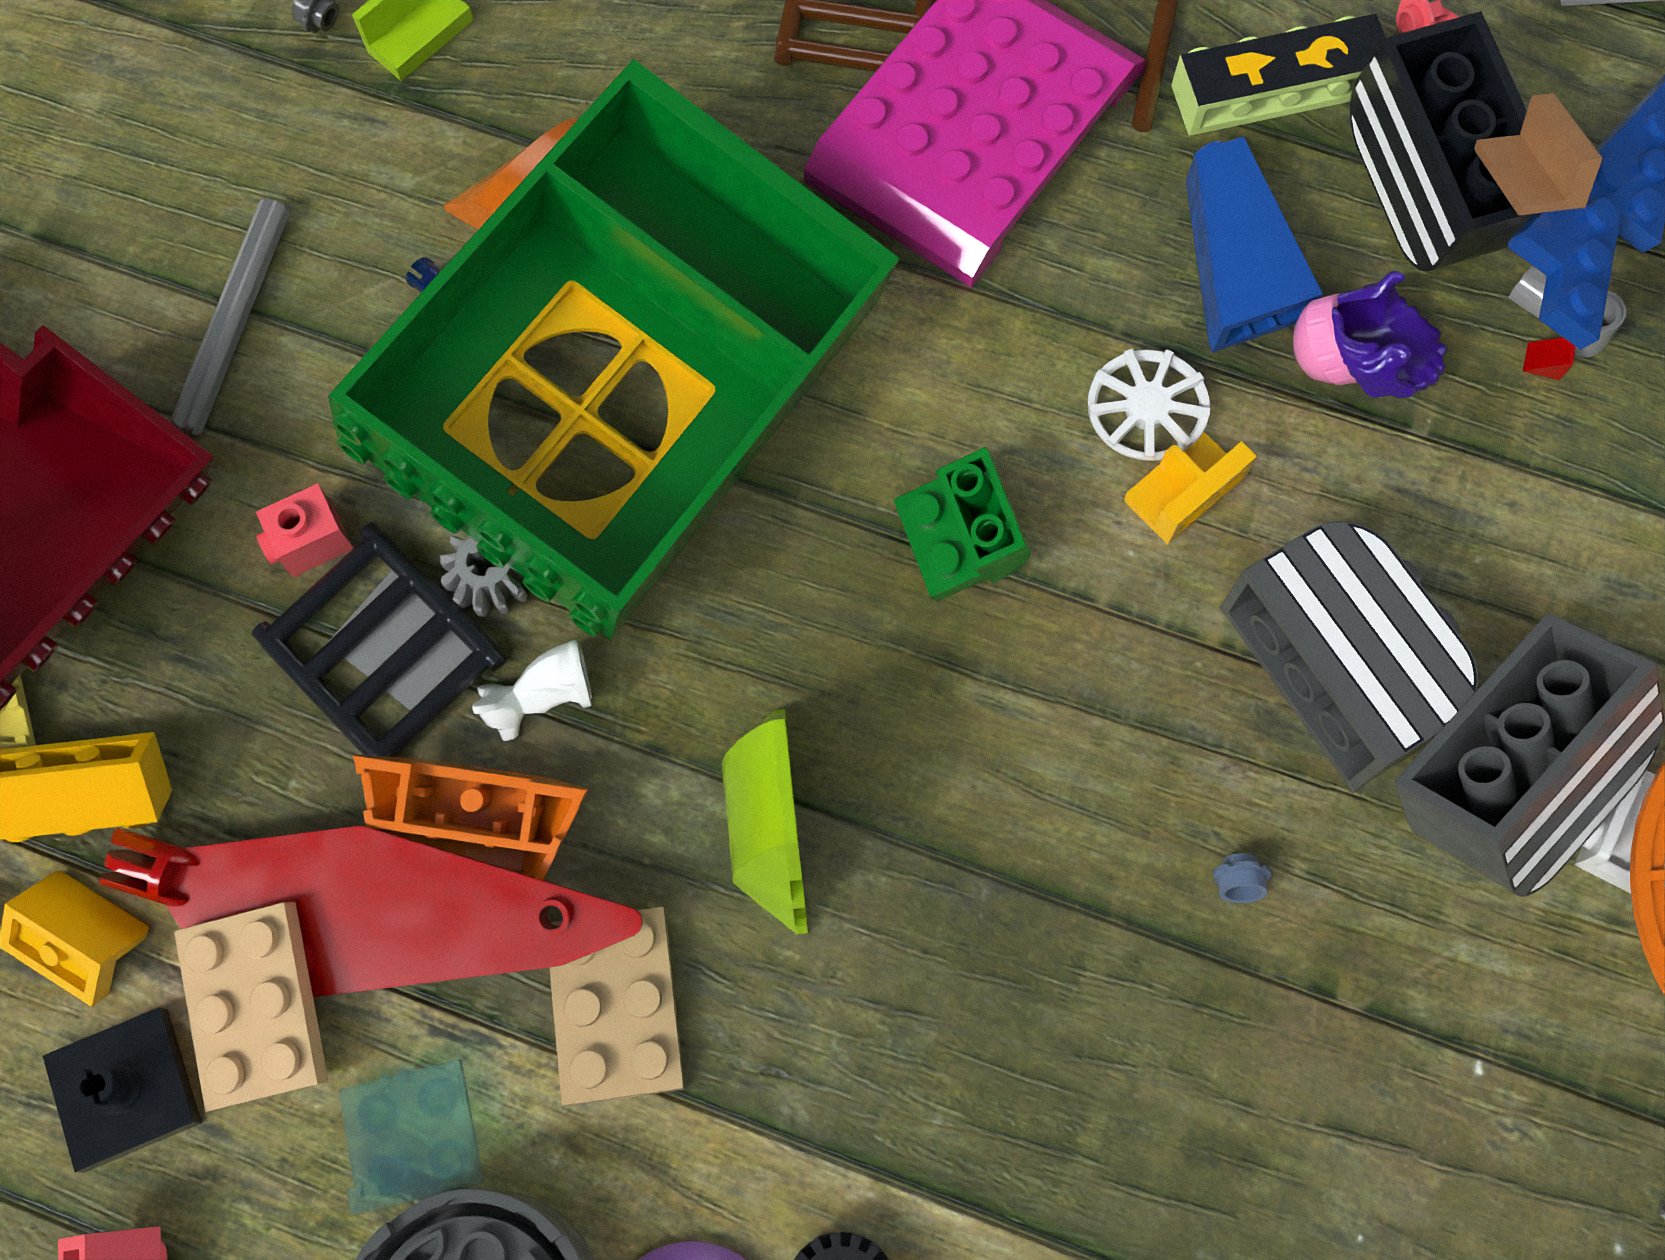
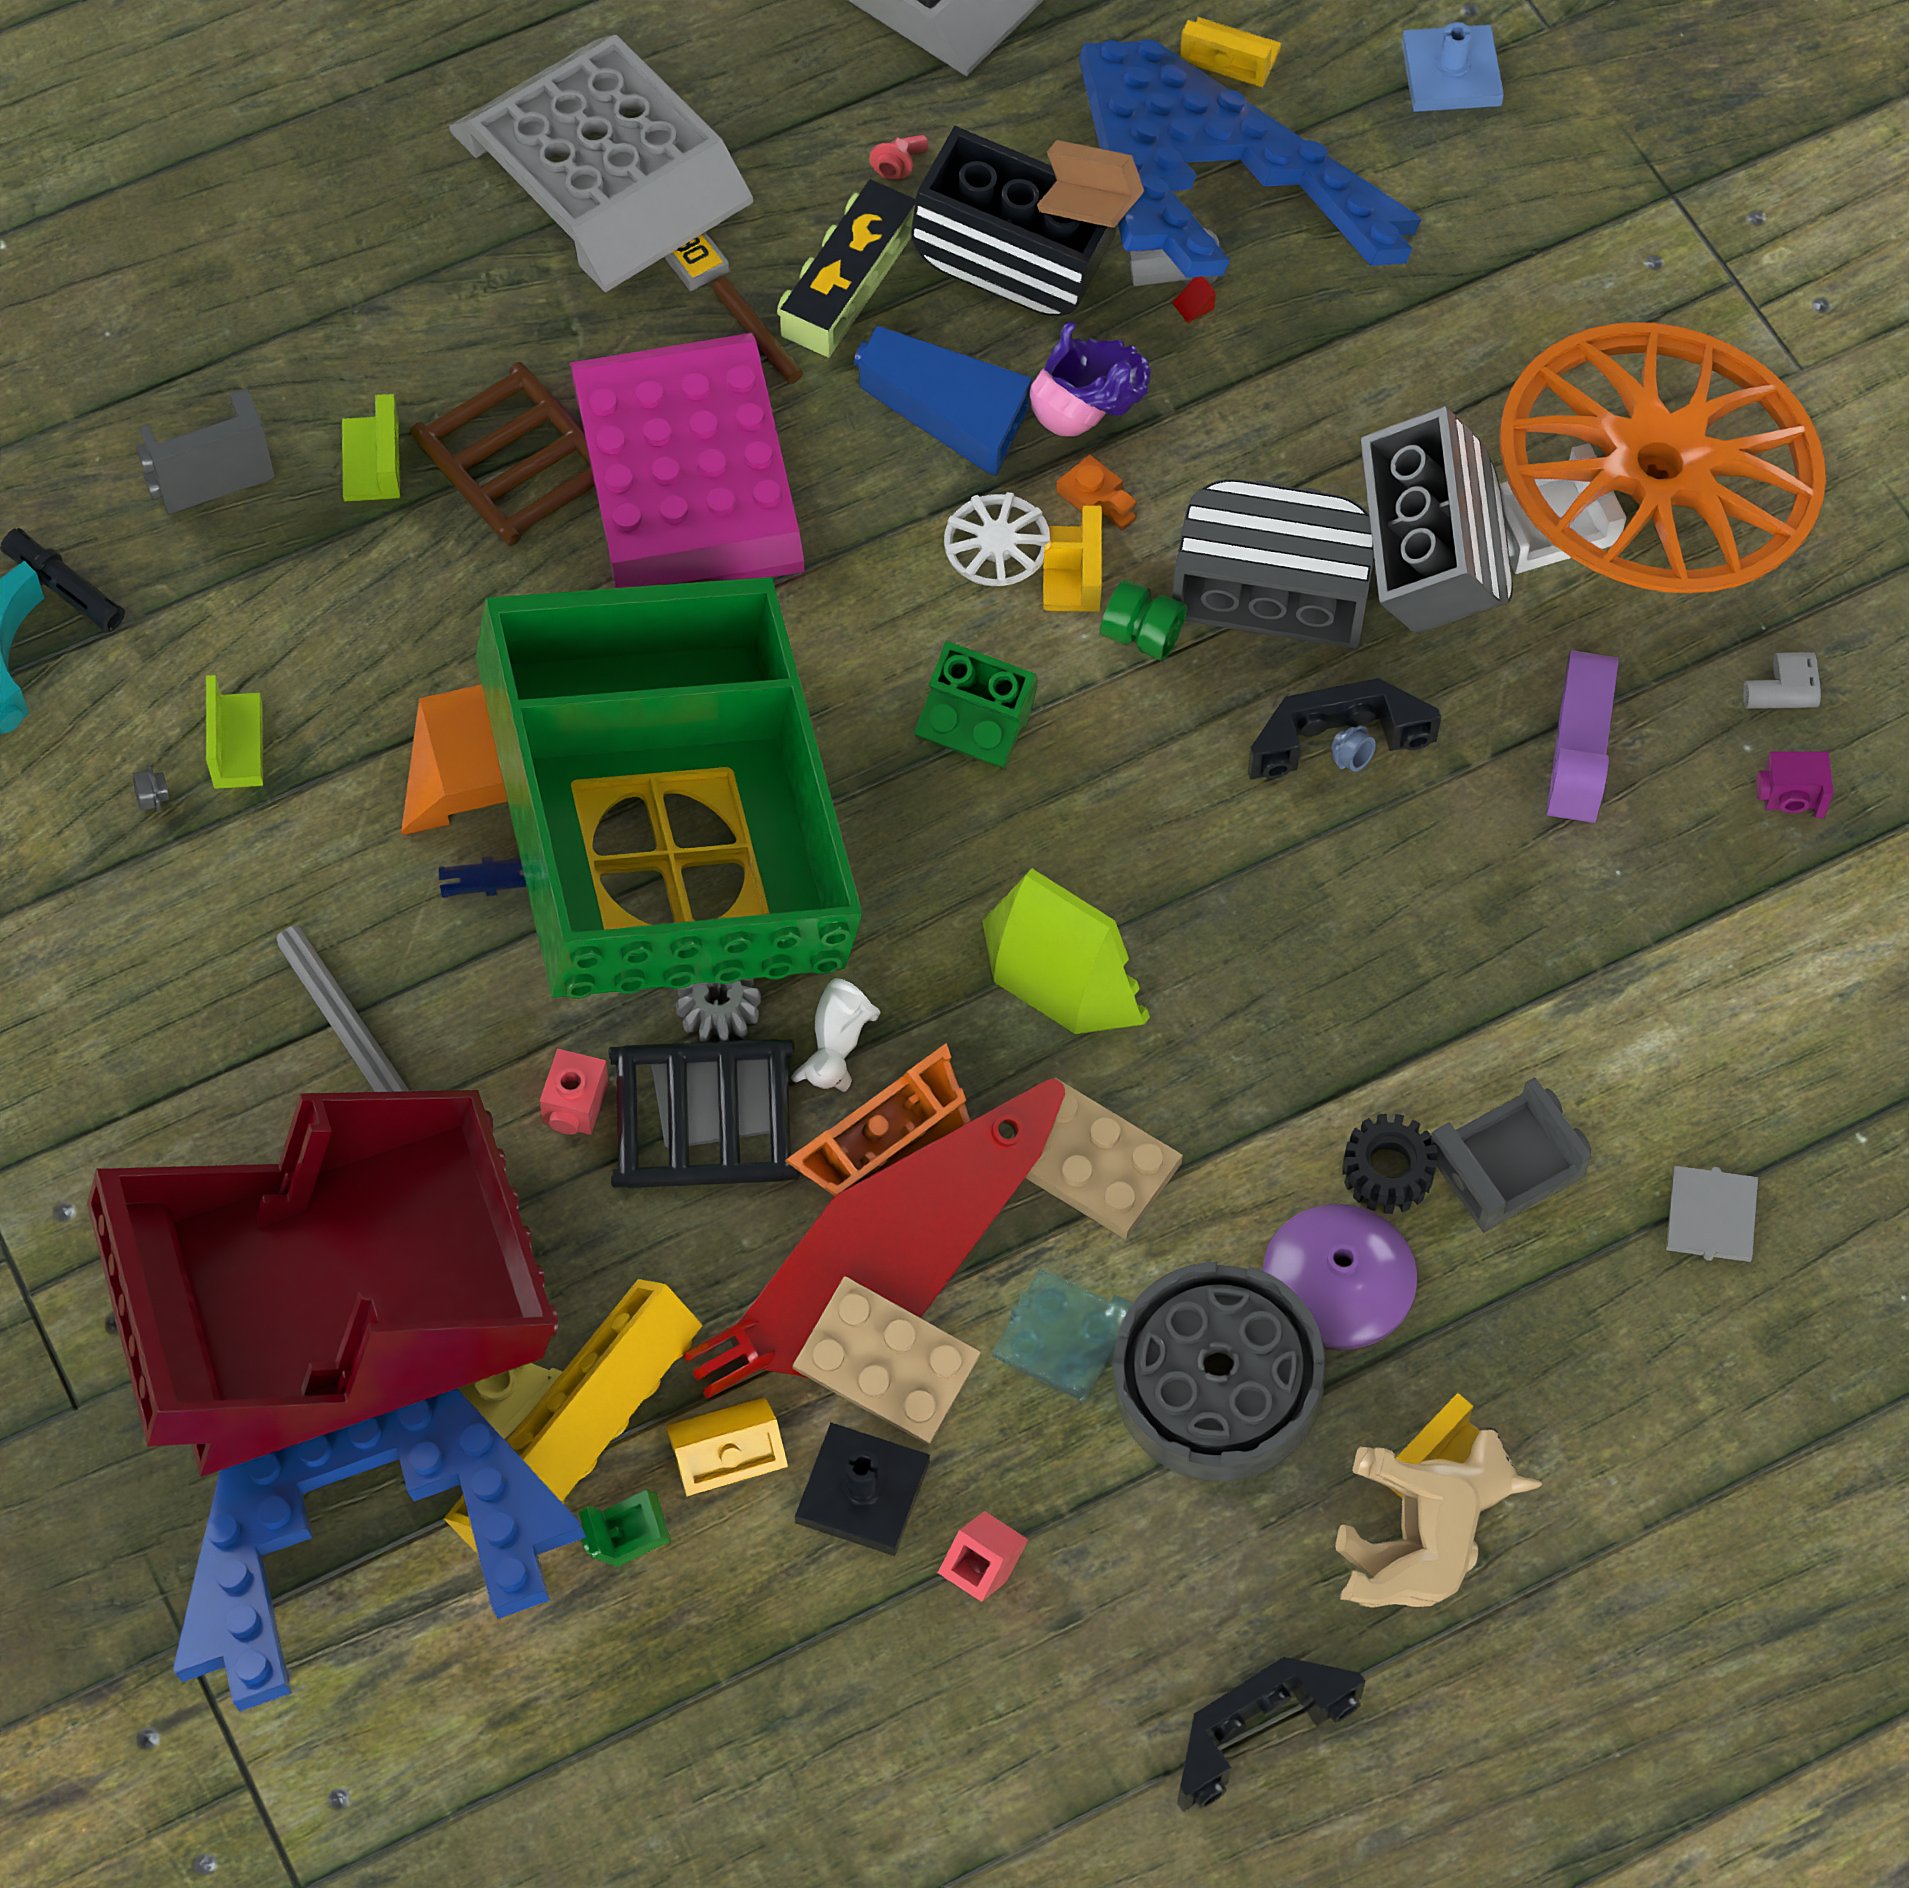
camera: 50 degrees left, 10 degrees down
none -> orange plate [1057,454,1137,530]
none -> green wheel [1100,578,1187,662]
none -> black slope [1248,678,1441,780]
none -> medium lavender beam [1546,650,1619,823]

